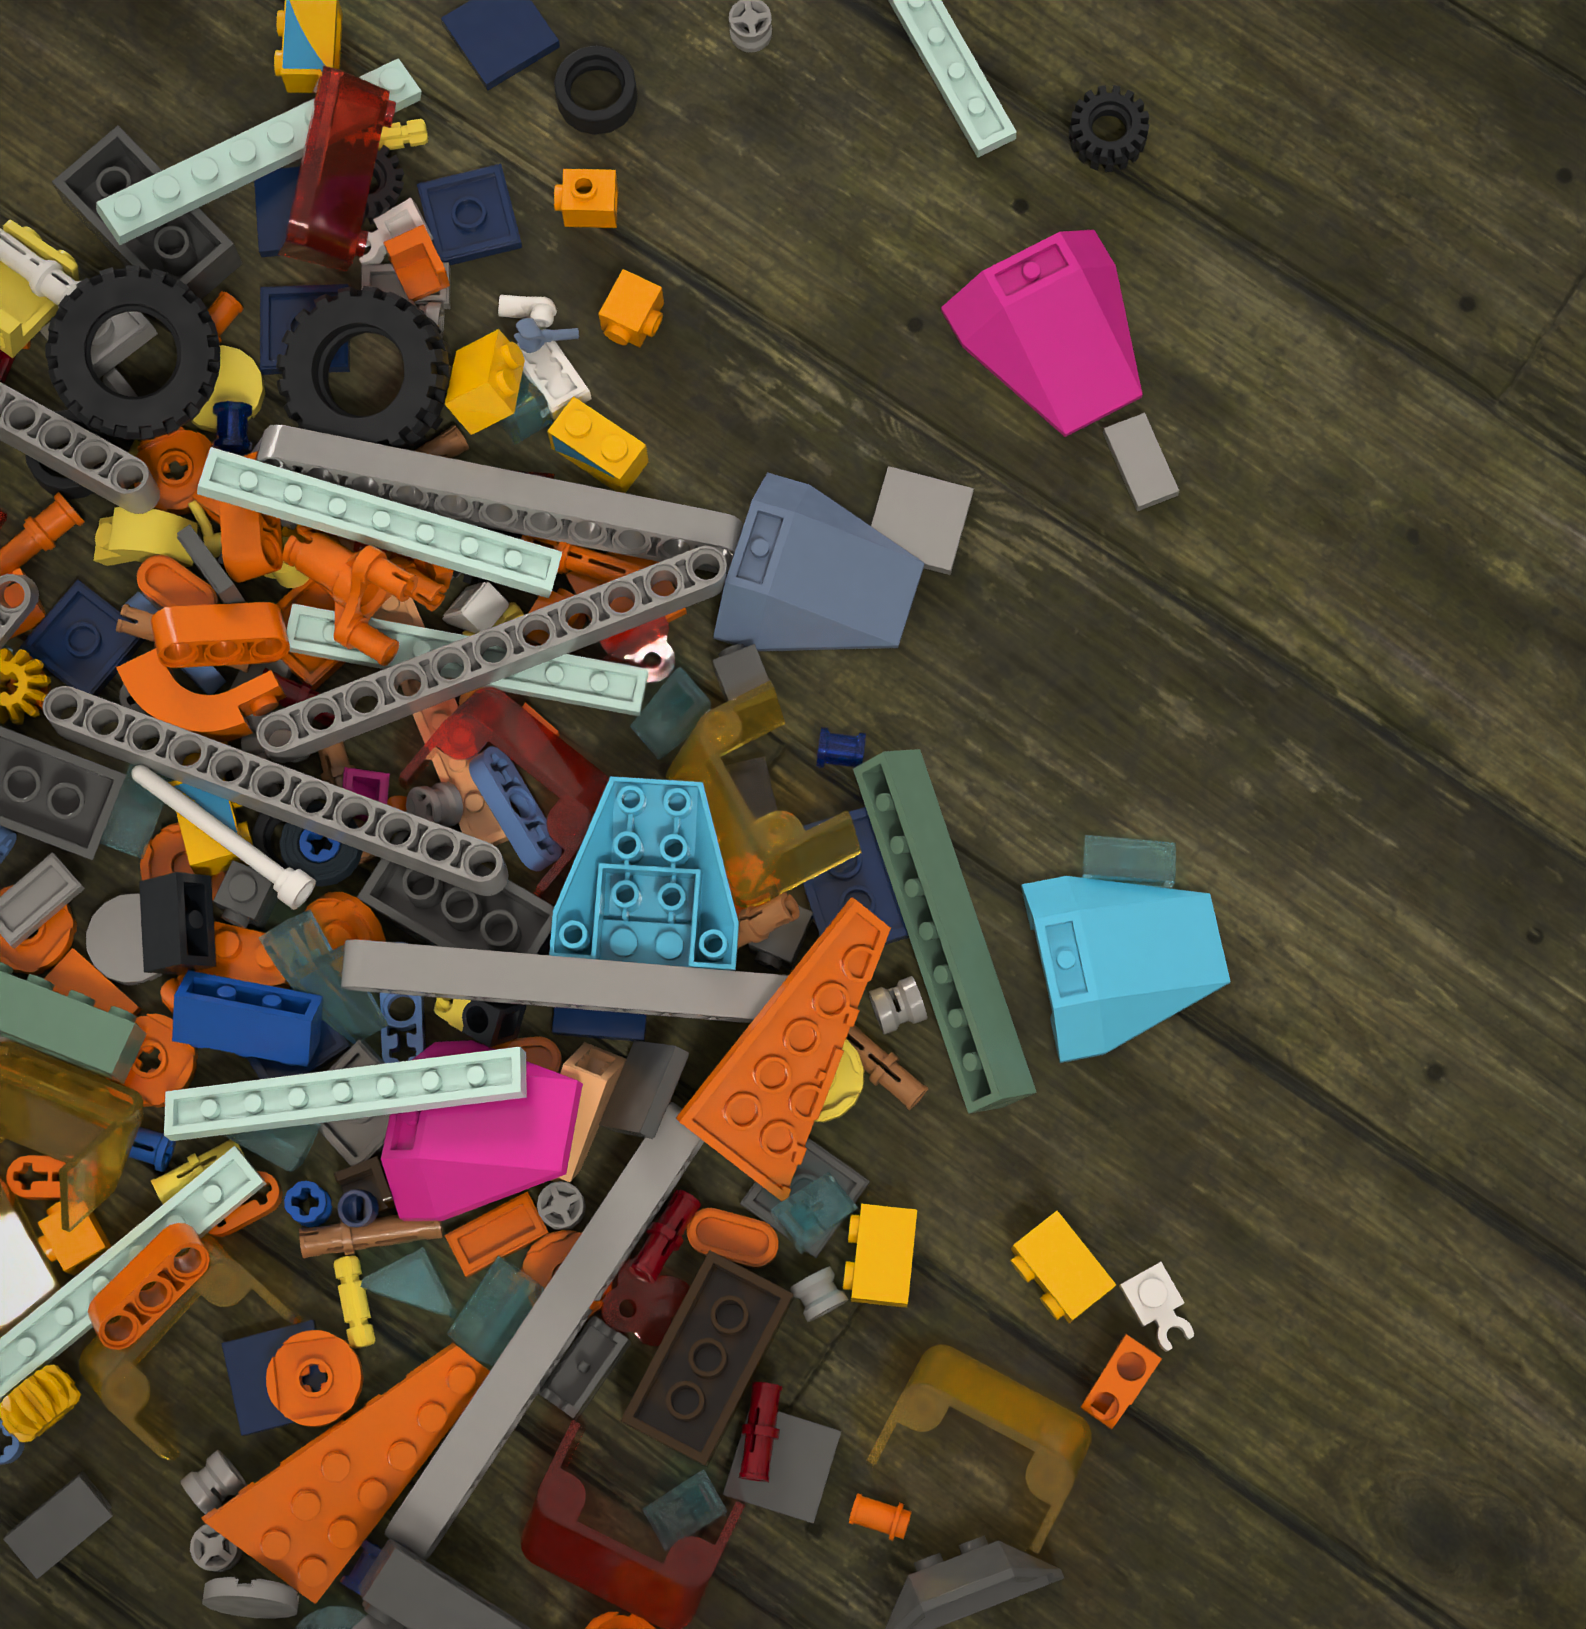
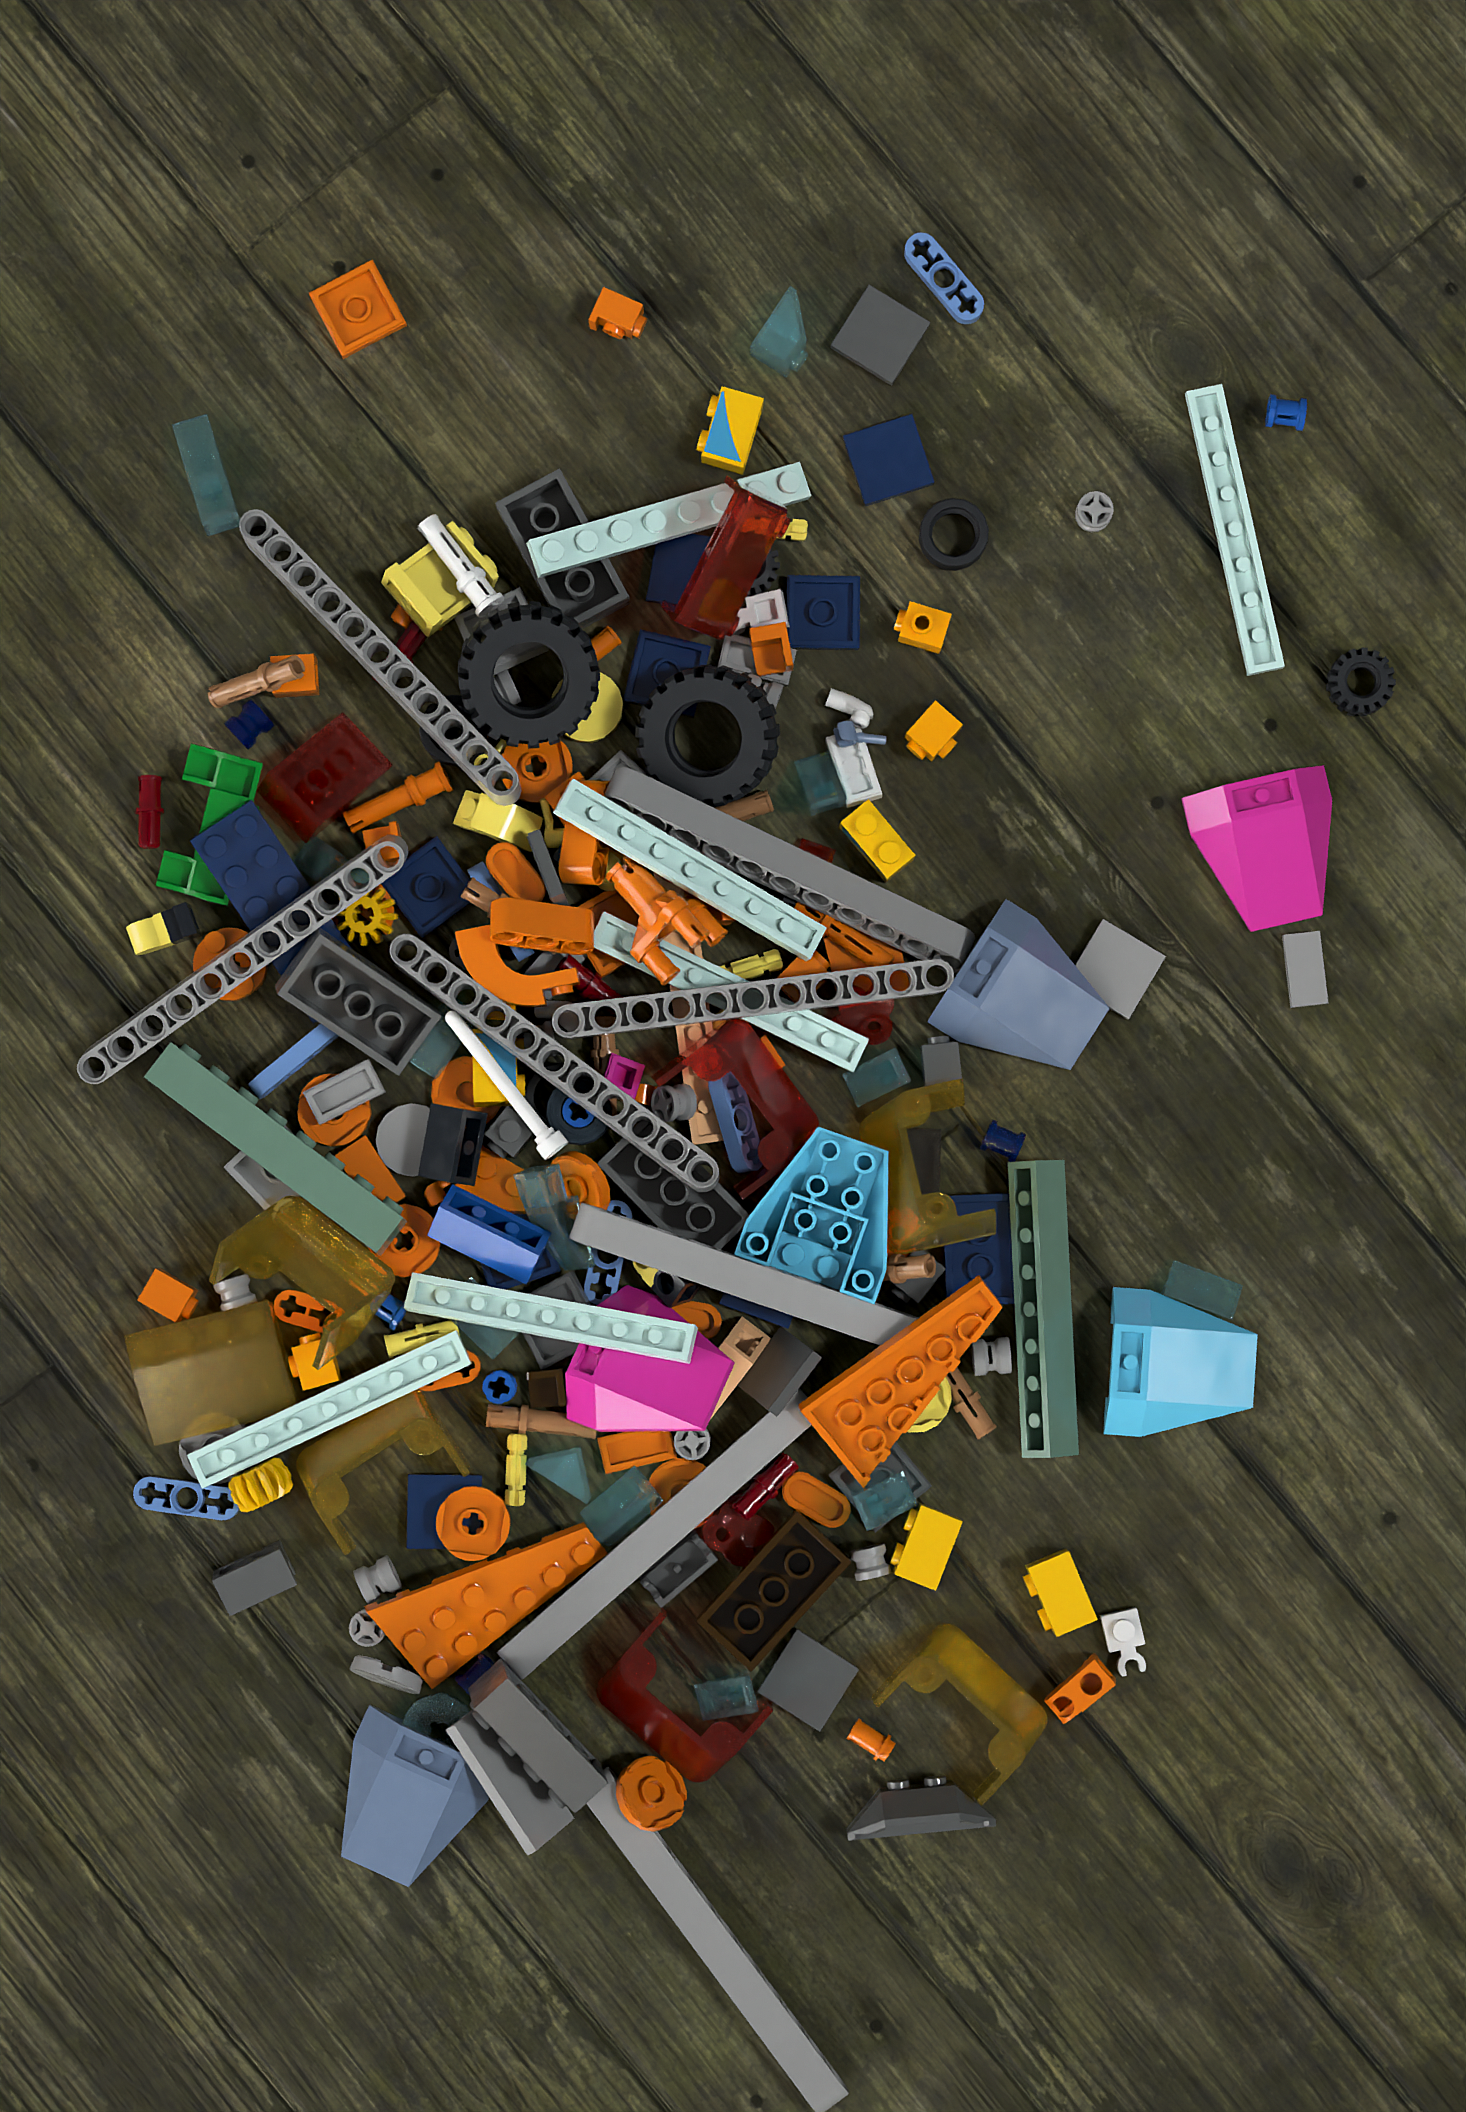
camera: 10 degrees right, 10 degrees up
orange beam [88,1223,210,1350] -> none
clear blue bush [212,401,252,455] -> none
dark blue hinge [338,1189,380,1227] -> none
white slope [442,582,509,634] -> none
yellow brick [445,329,525,435] -> none
dark red pin [738,1382,783,1482] -> none

